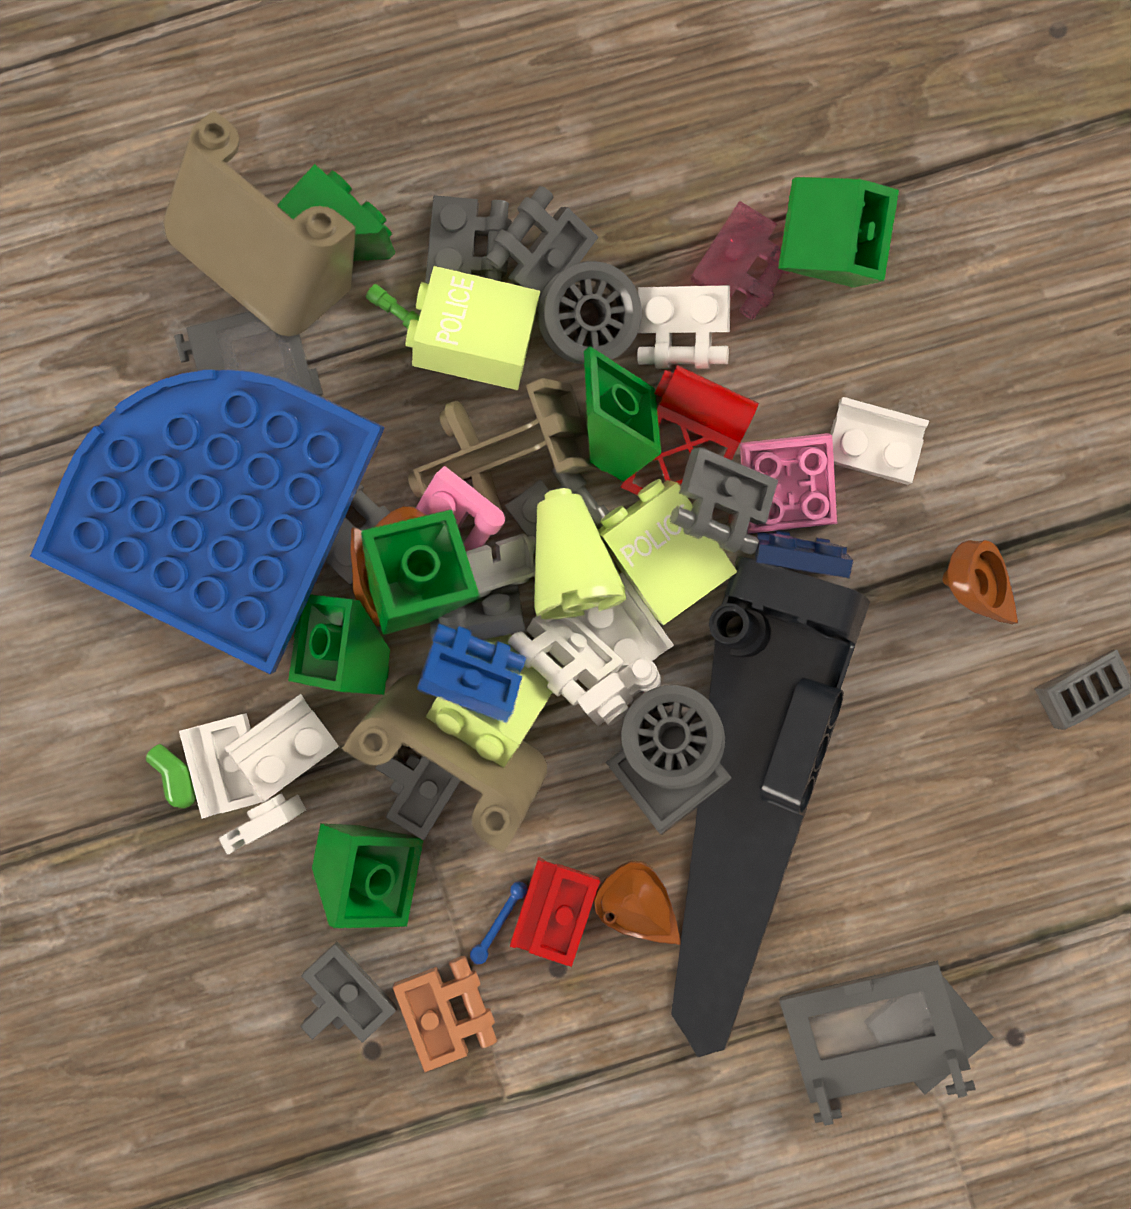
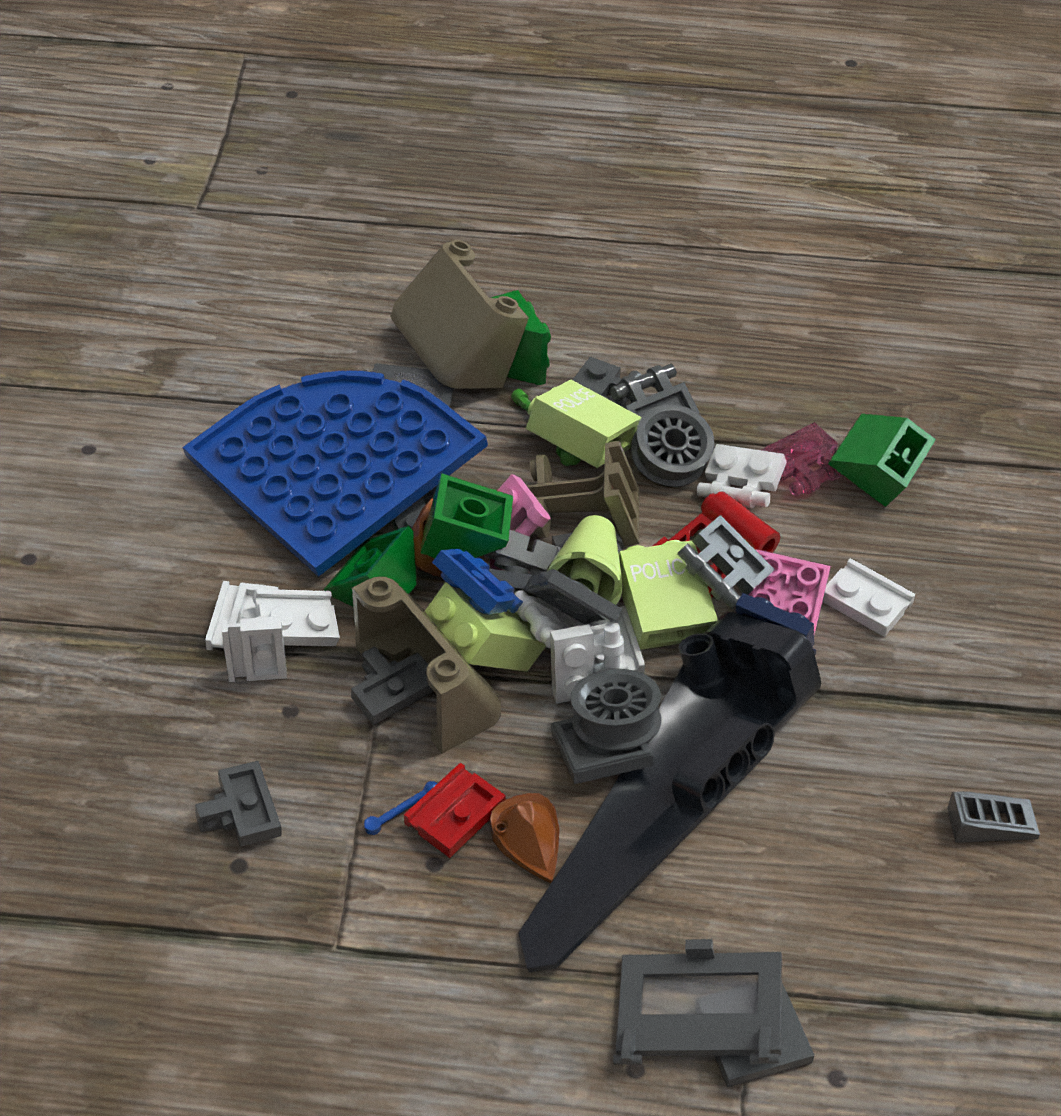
camera: 20 degrees right, 40 degrees down
bright green arm [146,744,196,808] -> none
green slope [312,823,424,928] -> none
nougat plate [393,956,497,1072] -> none
green slope [584,346,661,482] -> none
dark orange piece [943,540,1018,624] -> none
none -> dark grey plate [525,569,622,627]

